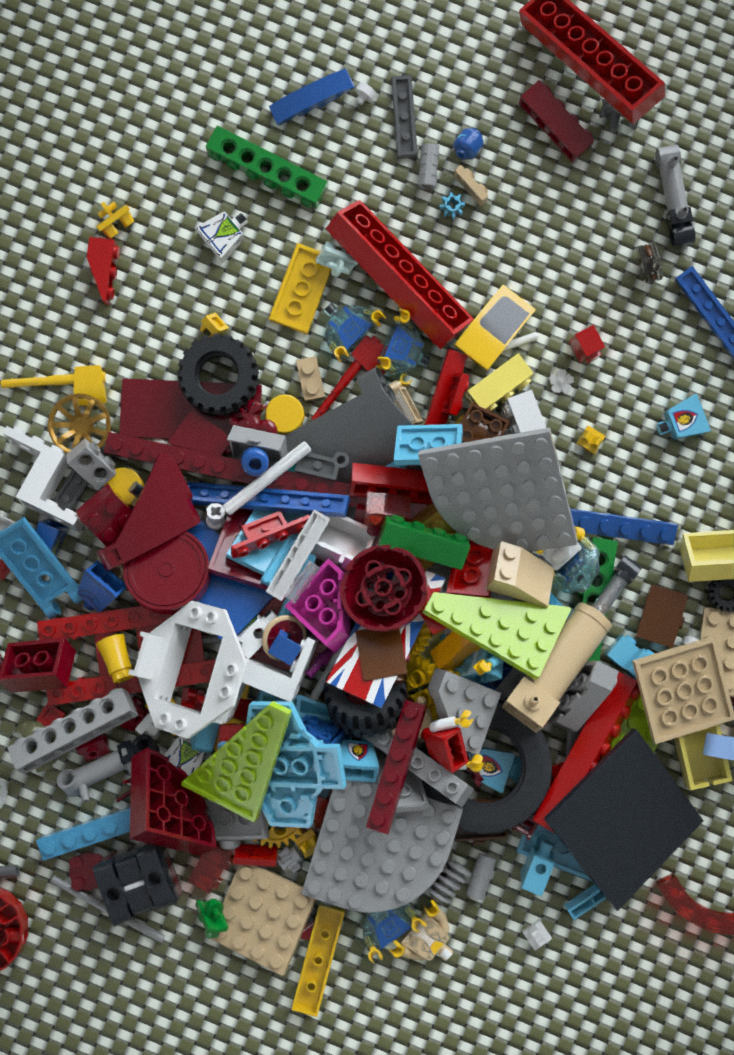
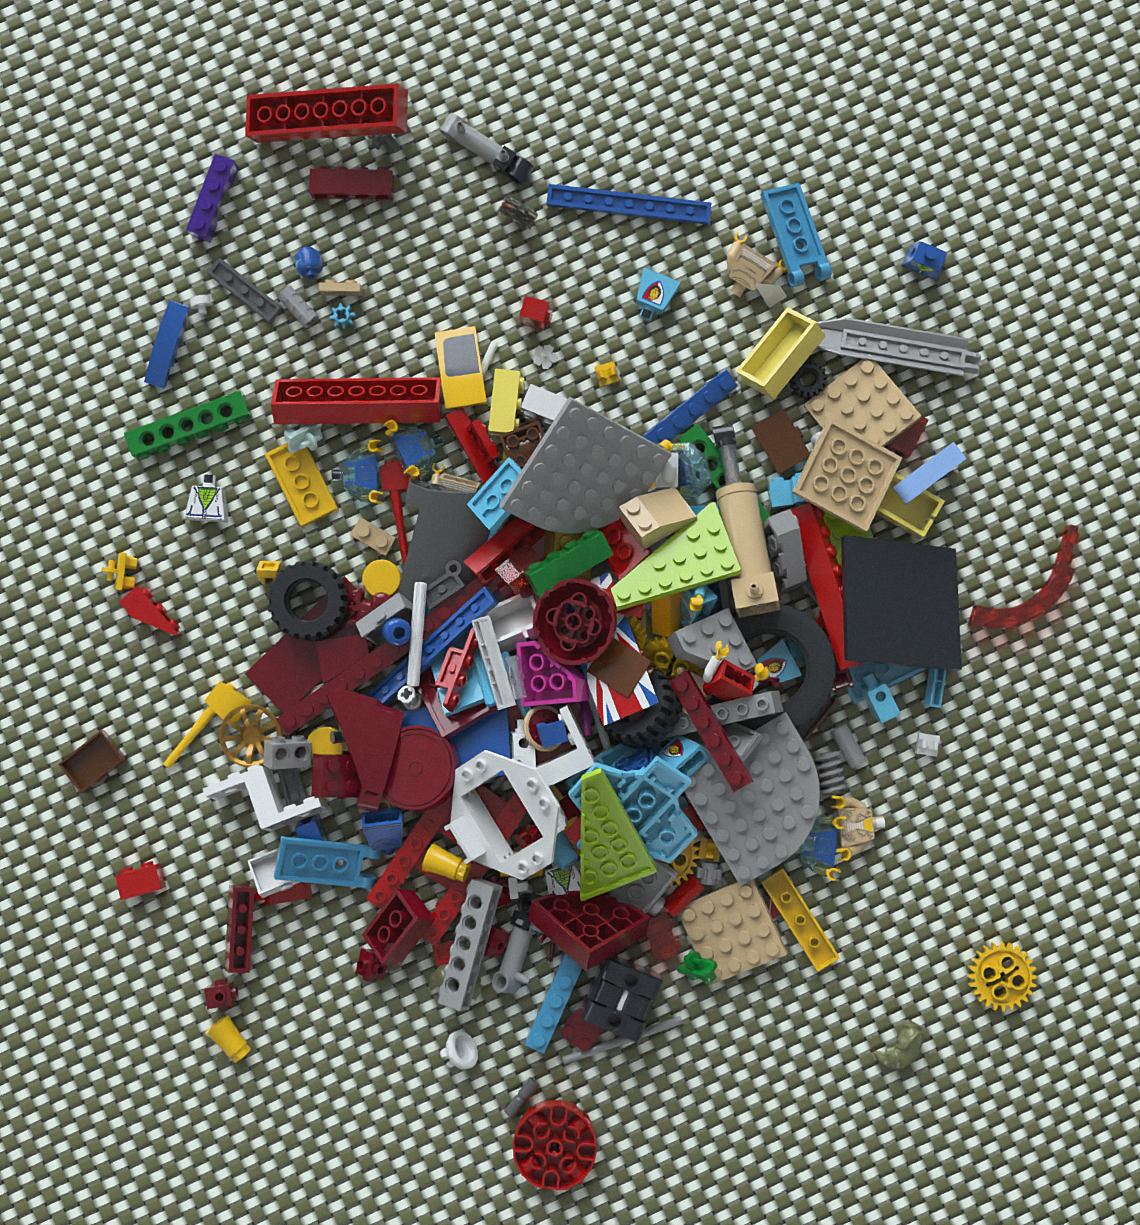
camera: 35 degrees left, 0 degrees up
none -> dark purple arch [186,154,239,243]

